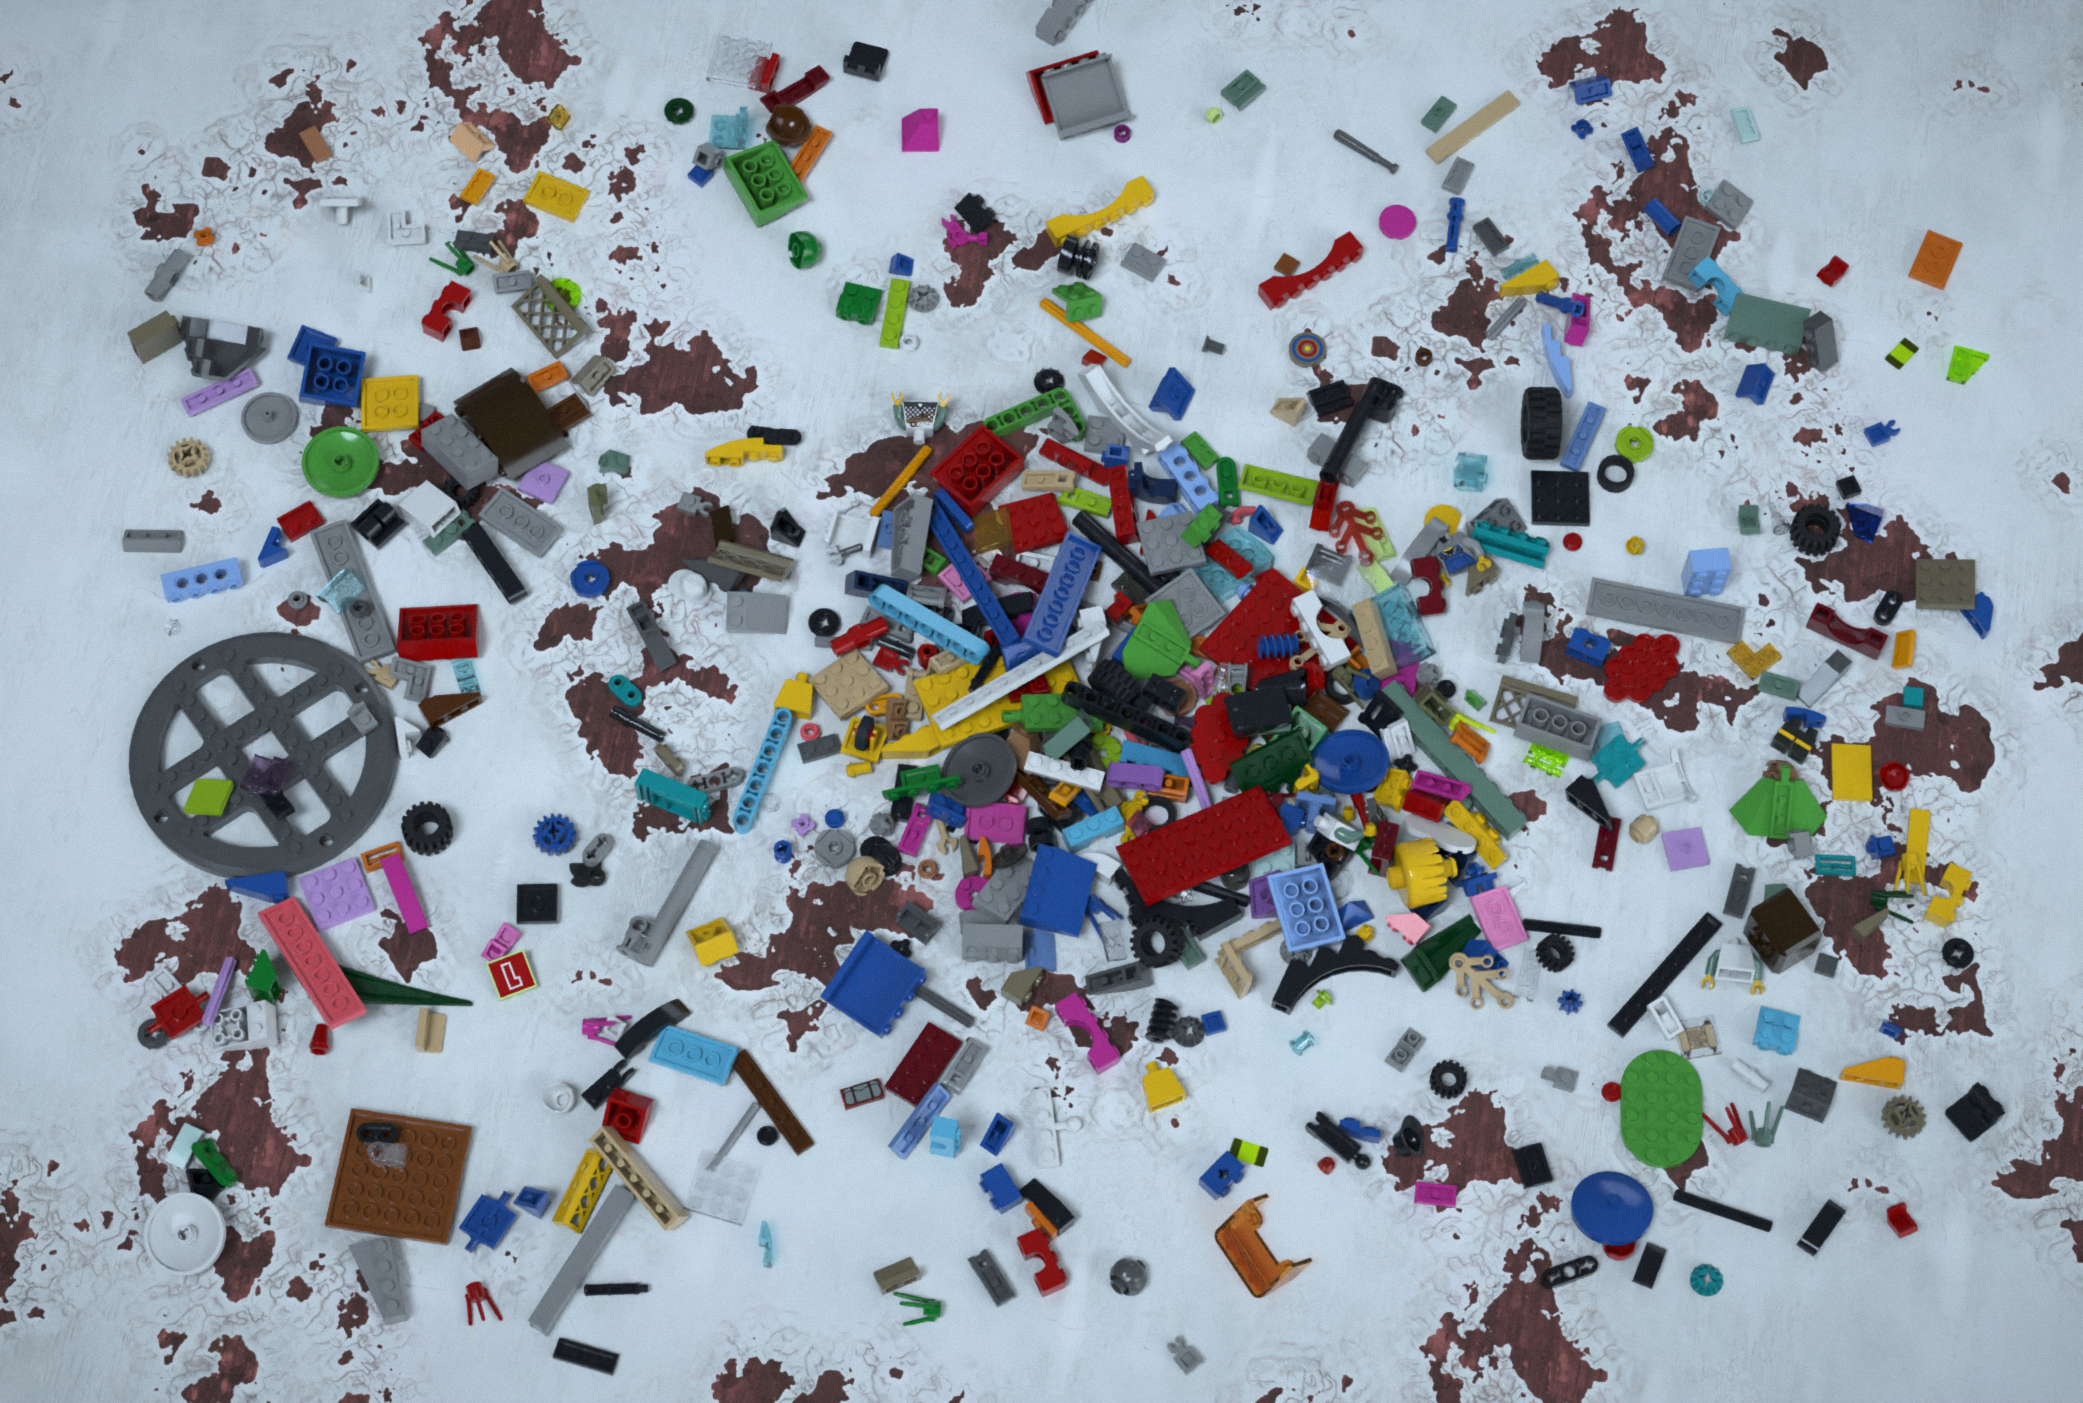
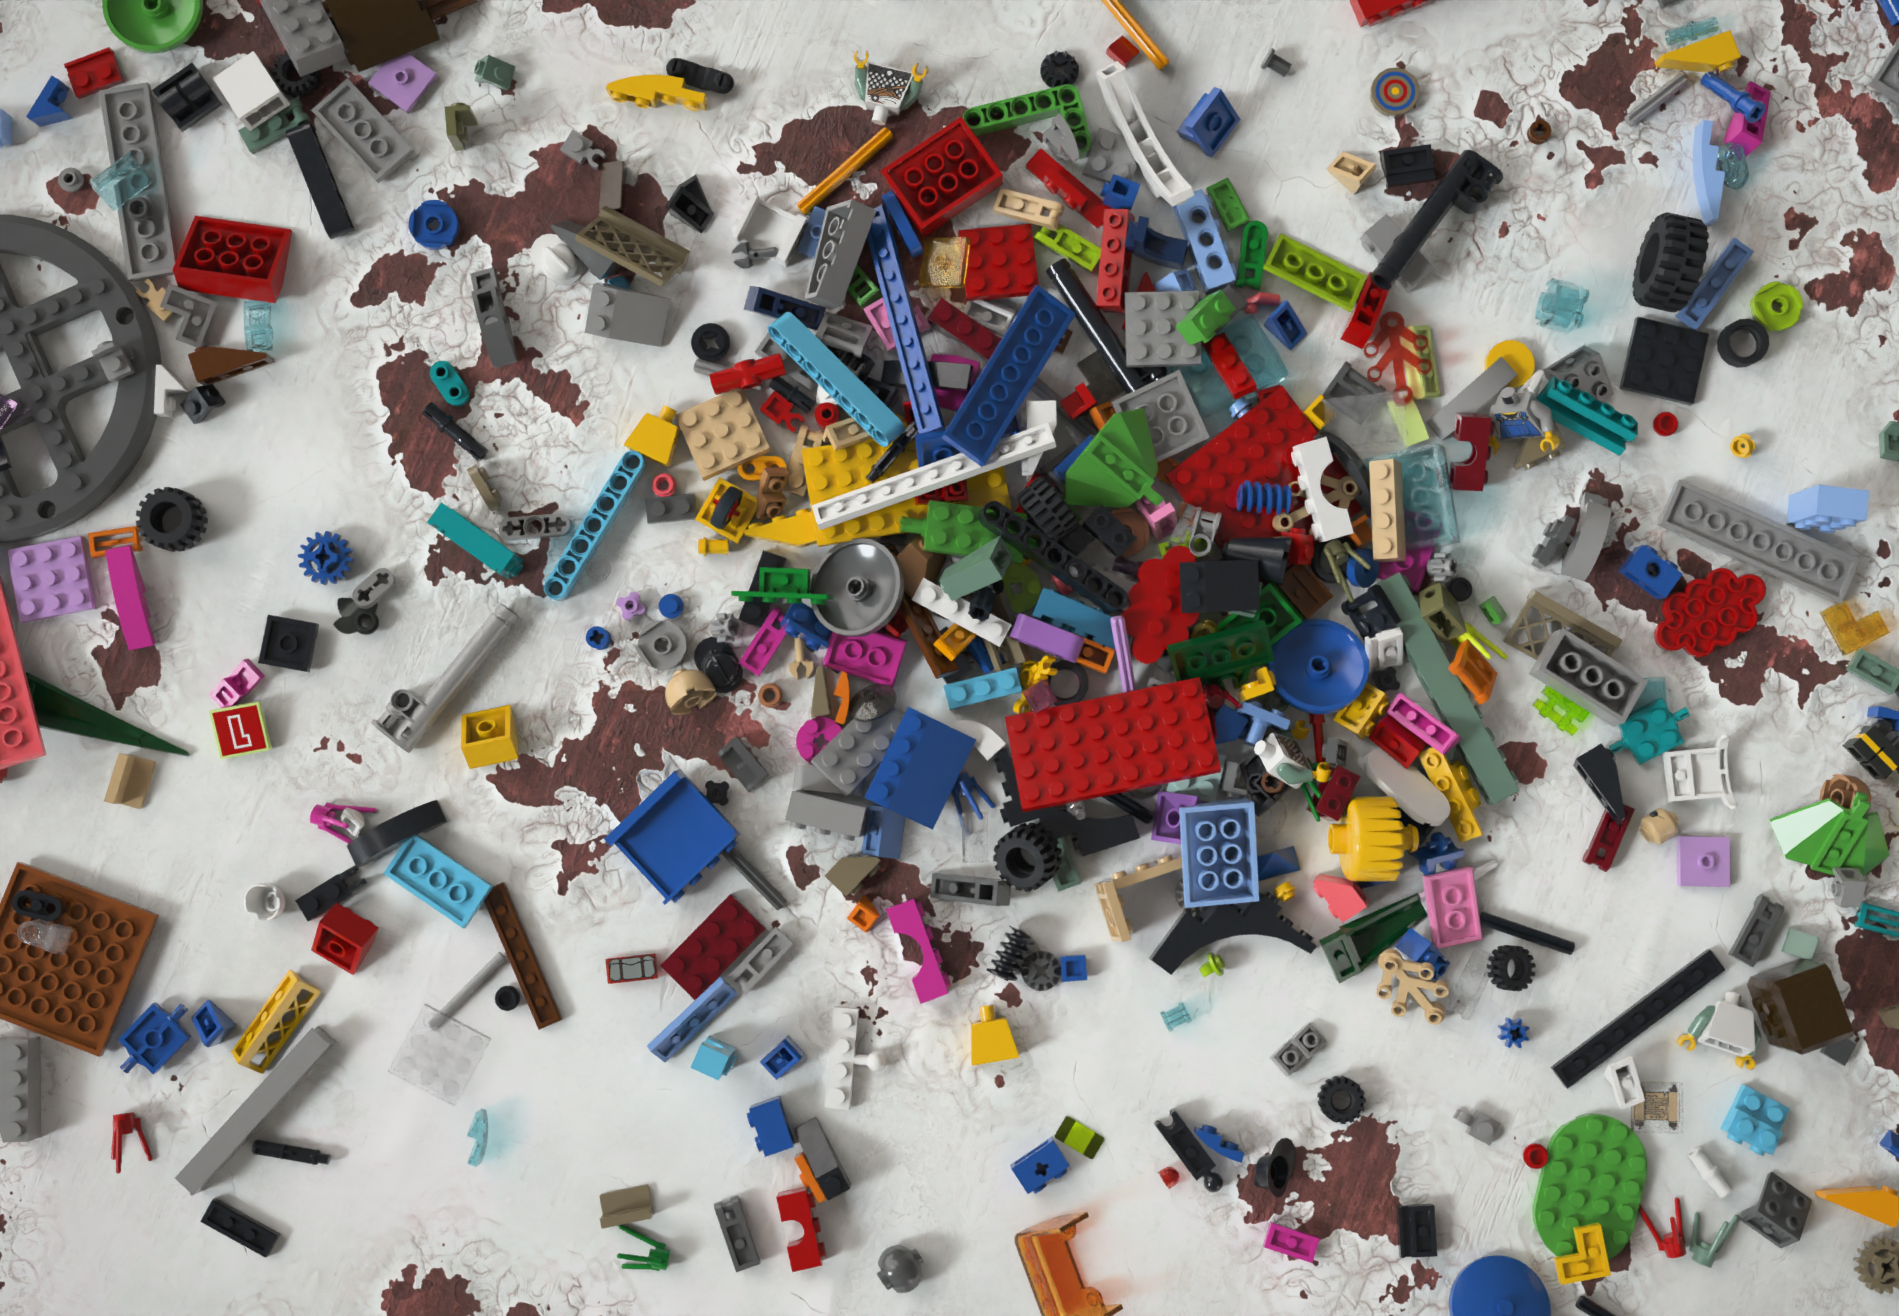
camera: 10 degrees right, 20 degrees up
tan brick [589,1126,689,1231] -> none
black wheel [1025,816,1055,852] -> none
none -> yellow plate [1554,1223,1611,1285]
none -> clear light blue plate [1717,142,1749,190]

